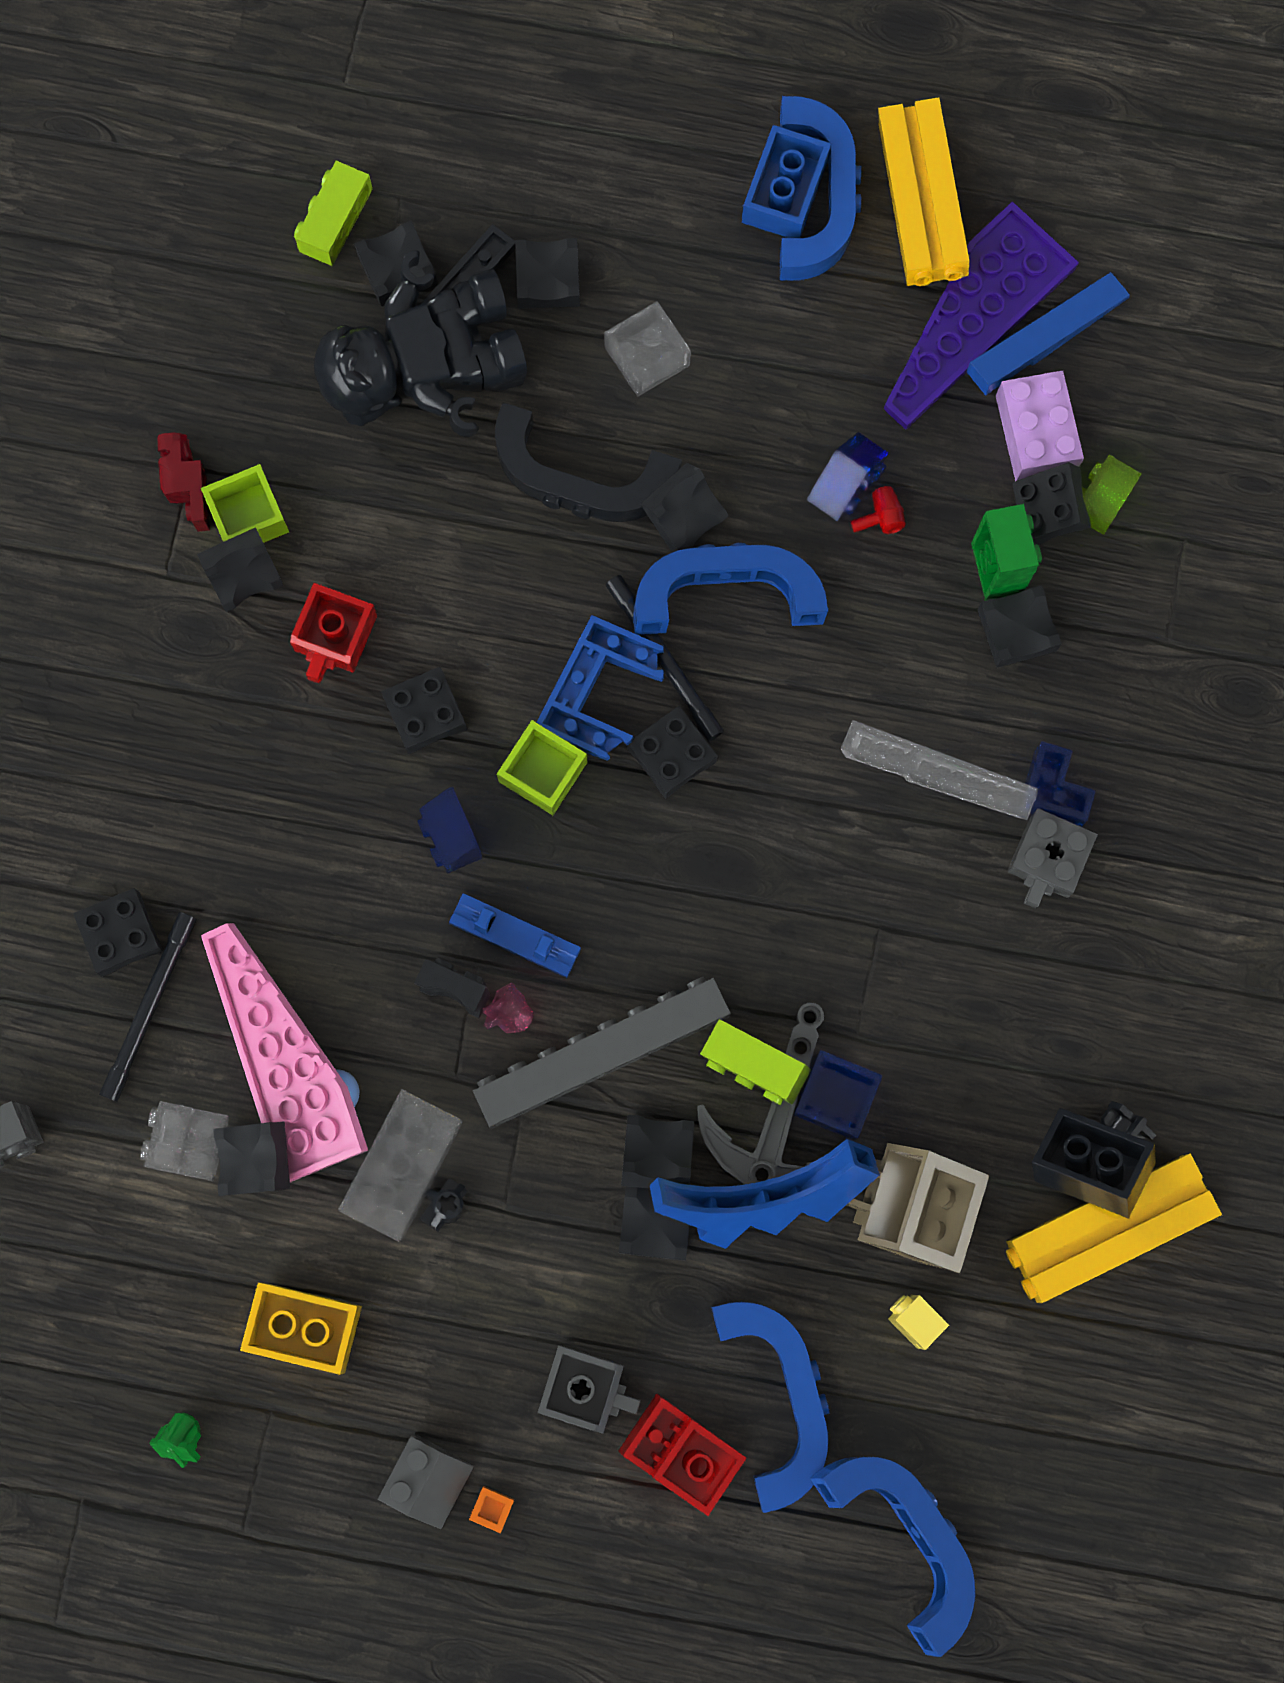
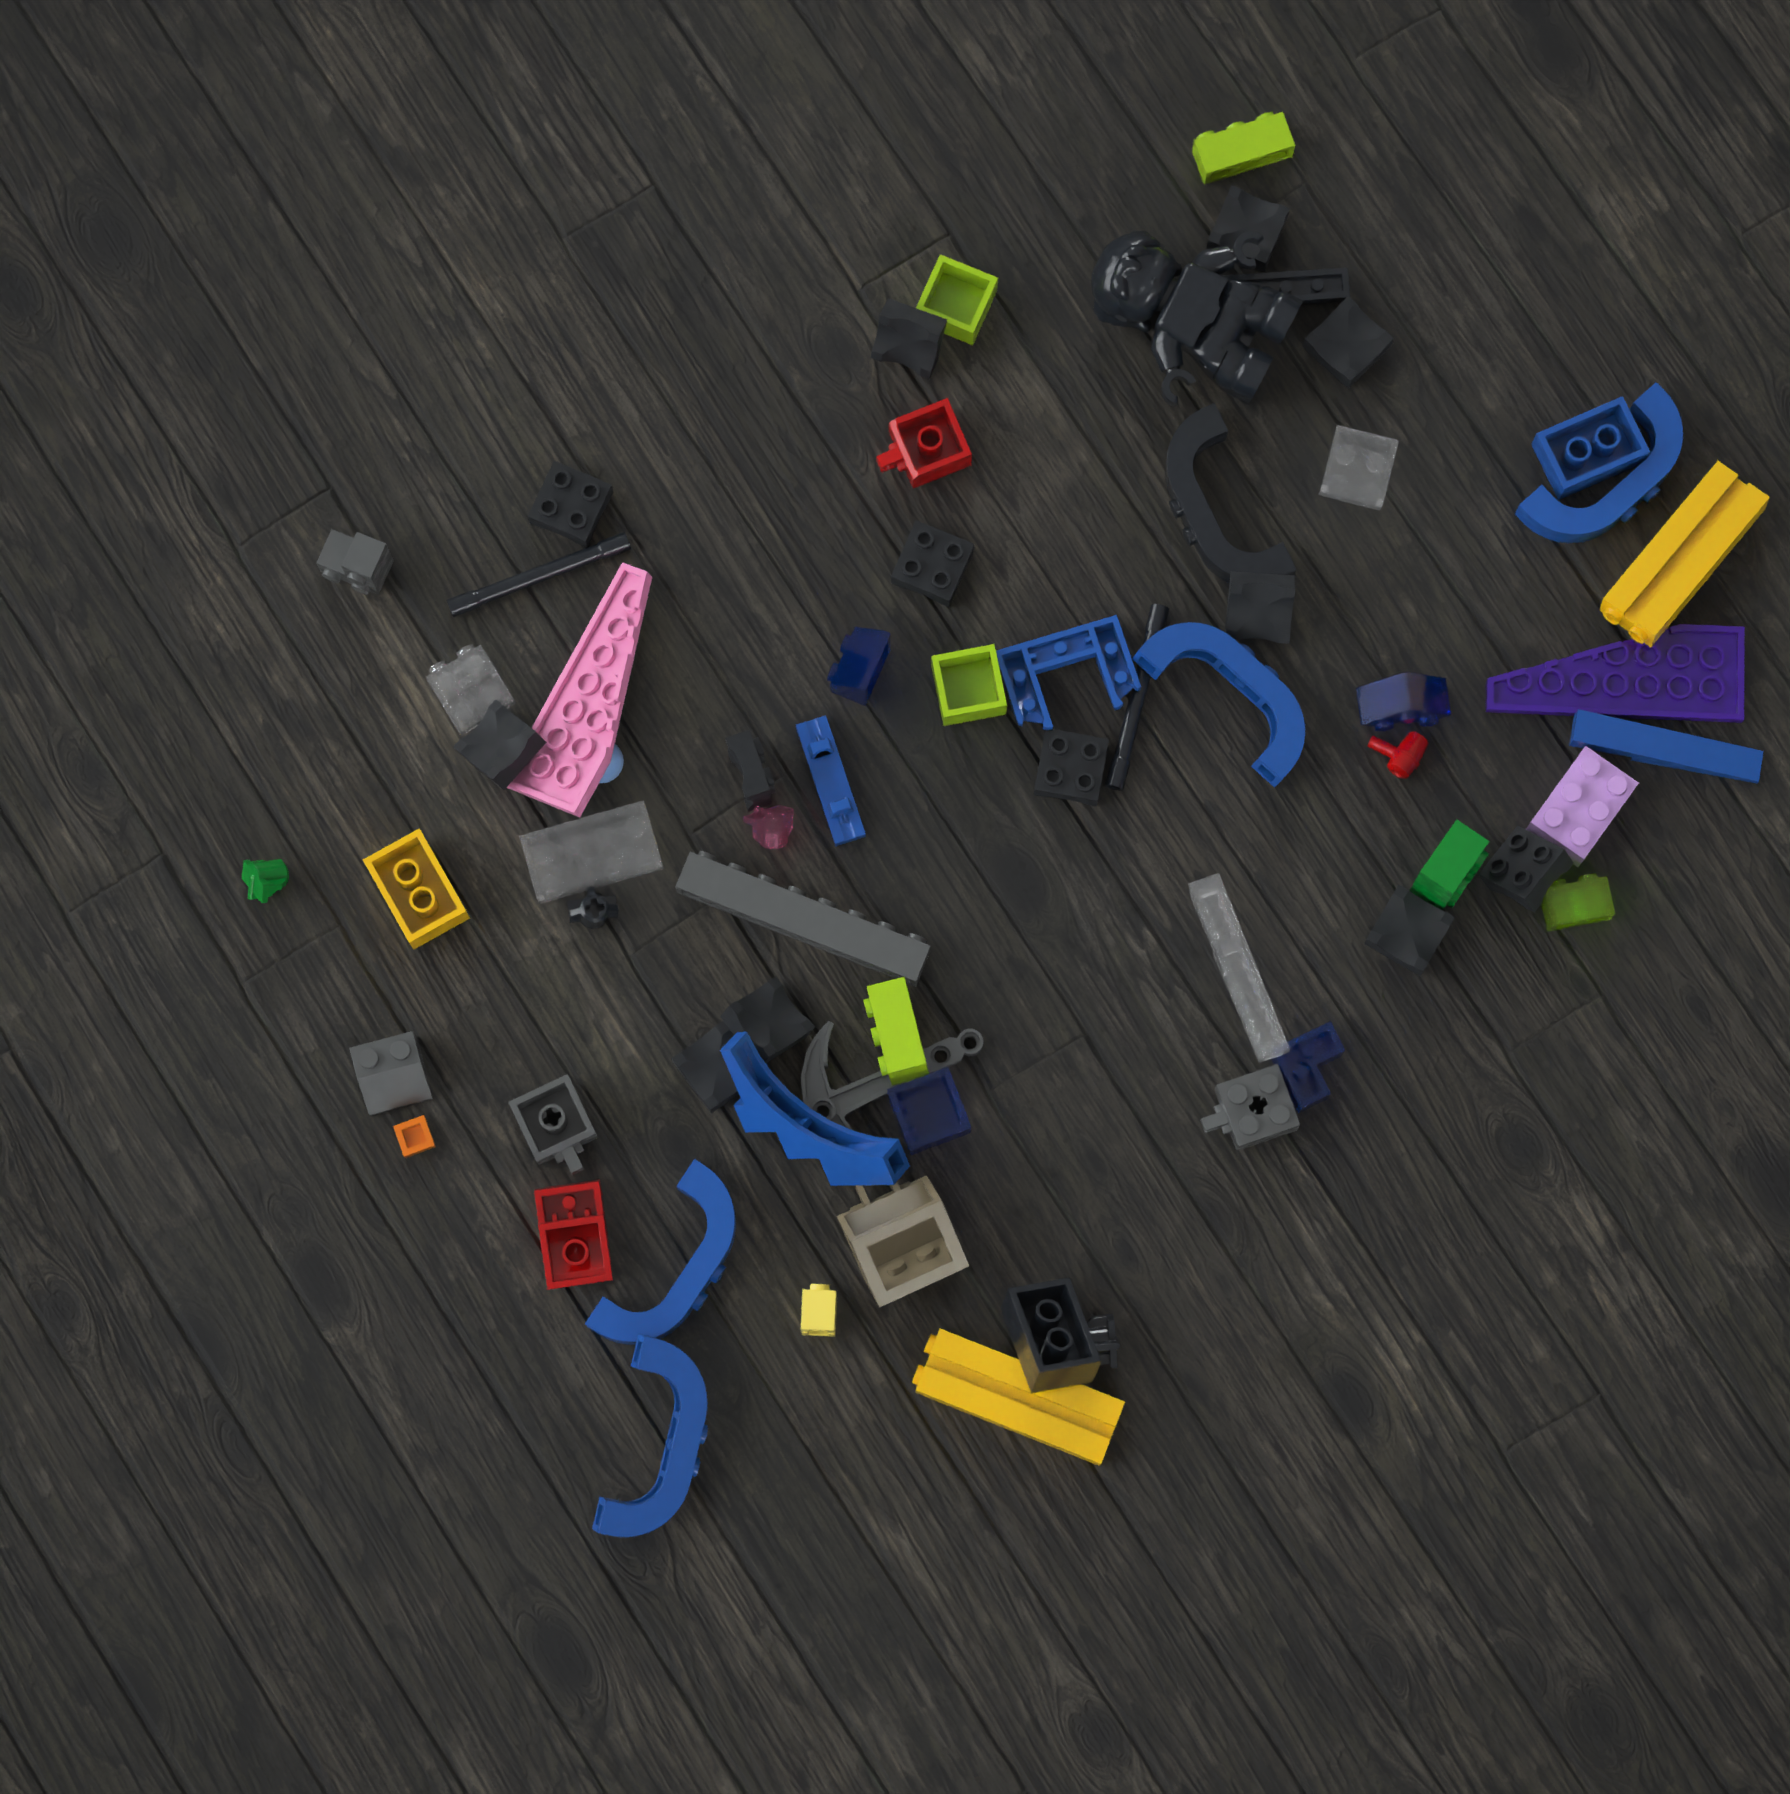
camera: 50 degrees right, 0 degrees up
dark red plate [157,433,210,532] -> none

